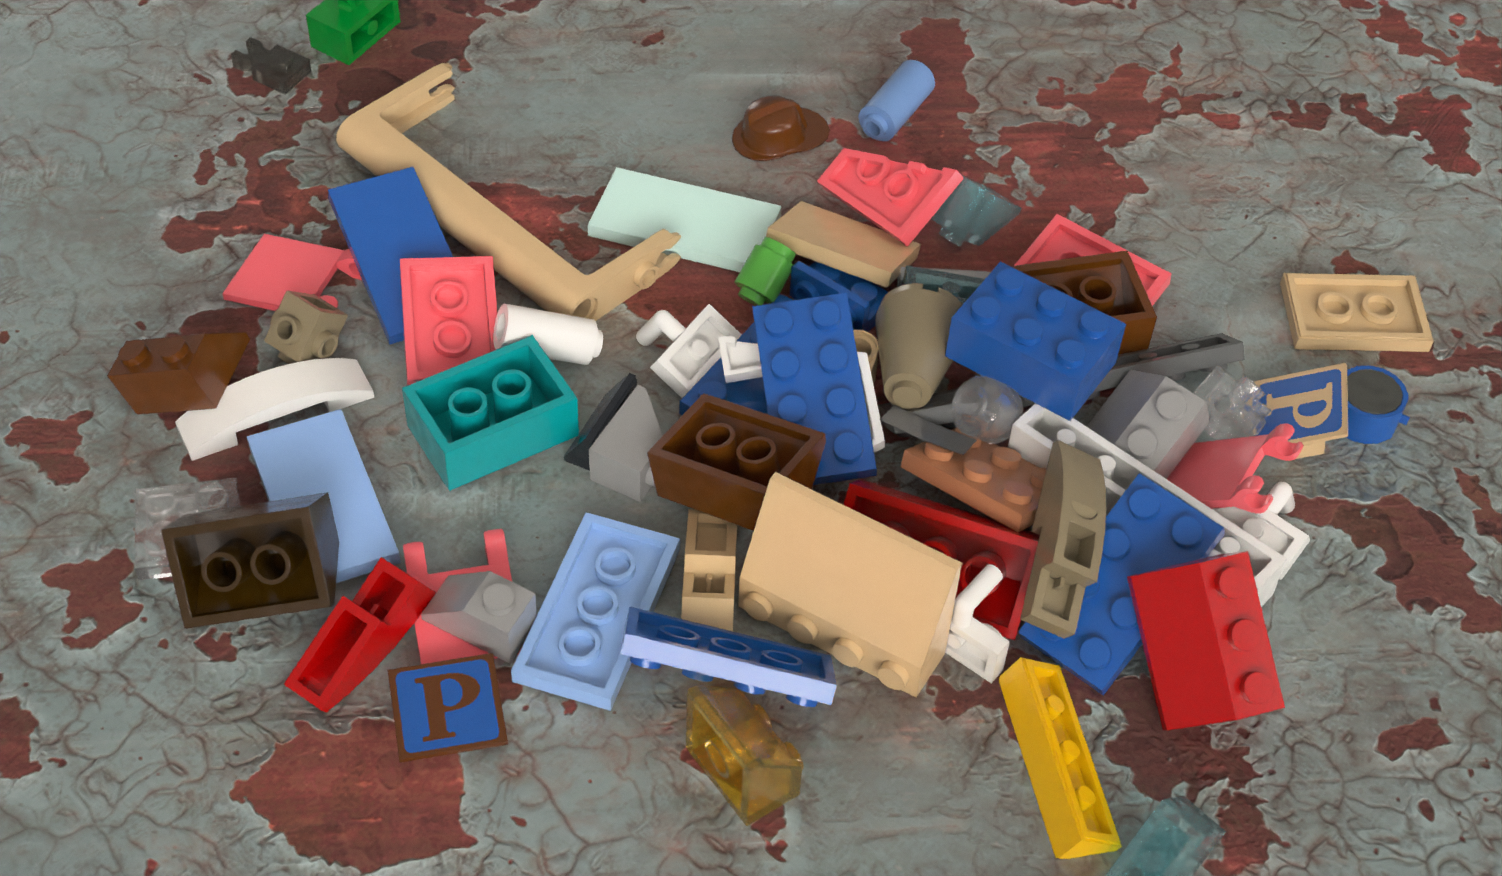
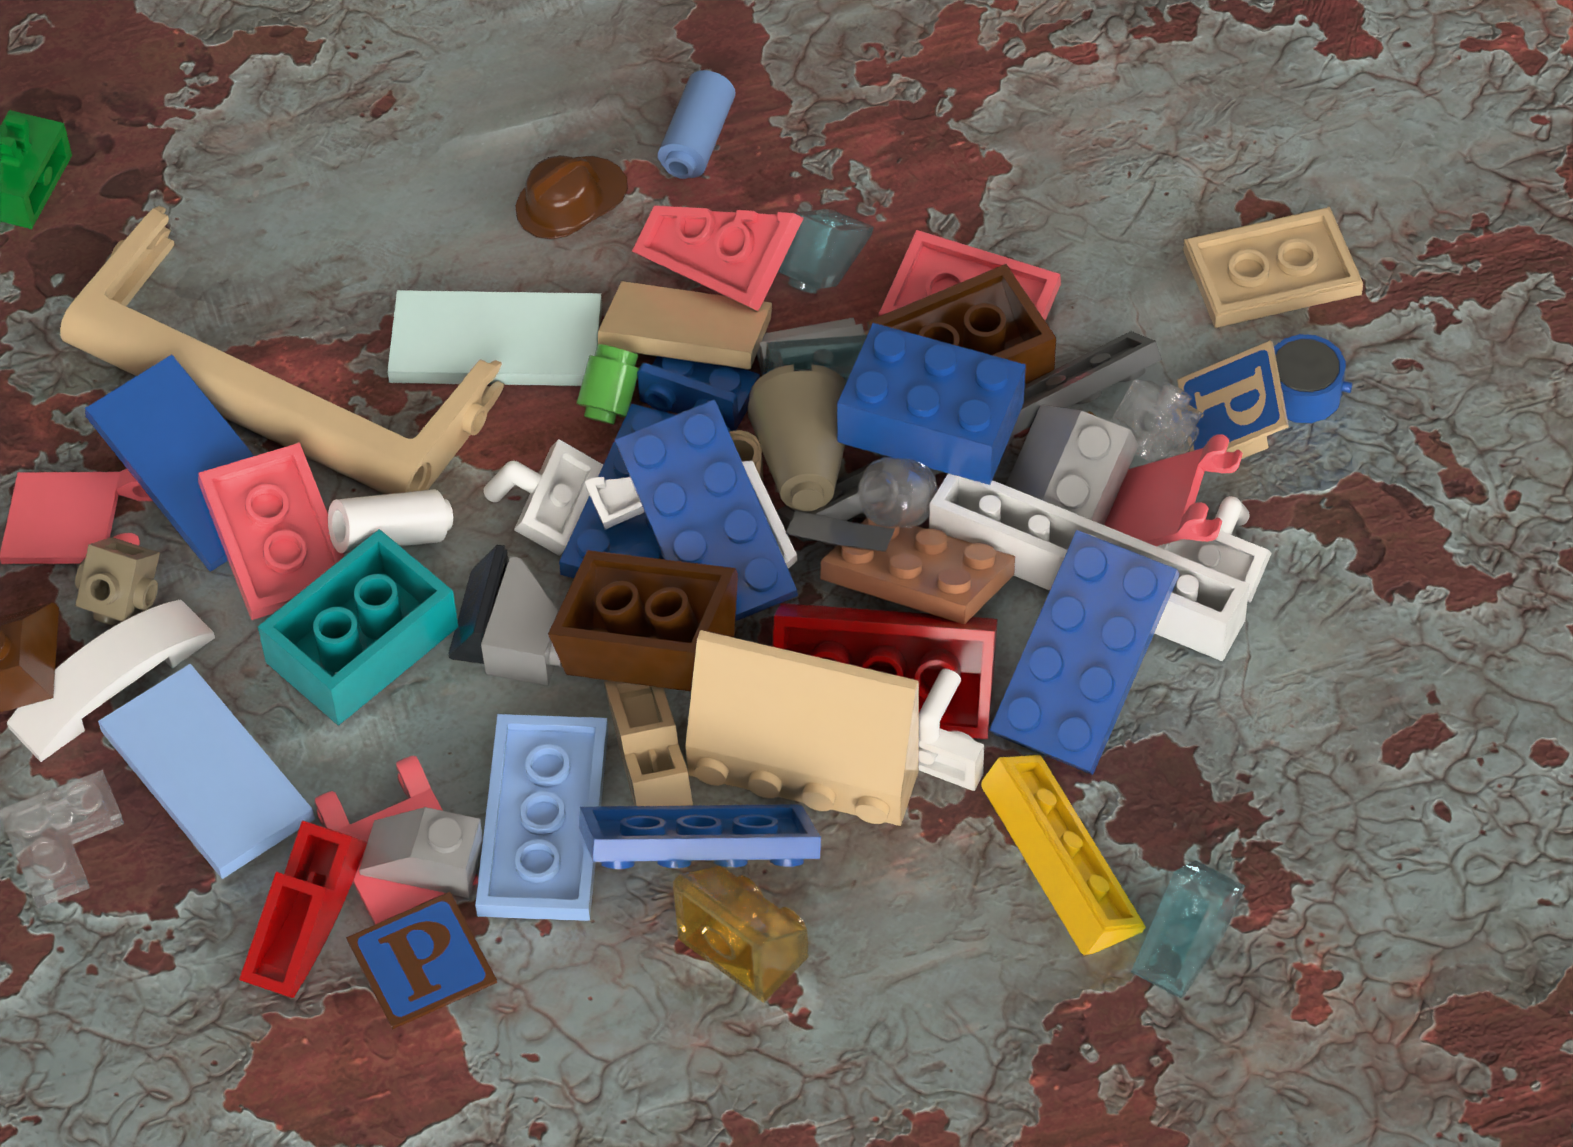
camera: 10 degrees left, 5 degrees up
dark brown slope [161,492,339,629] -> none
dark tan slope [1020,440,1106,639] -> none
red slope [1127,551,1285,731] -> none

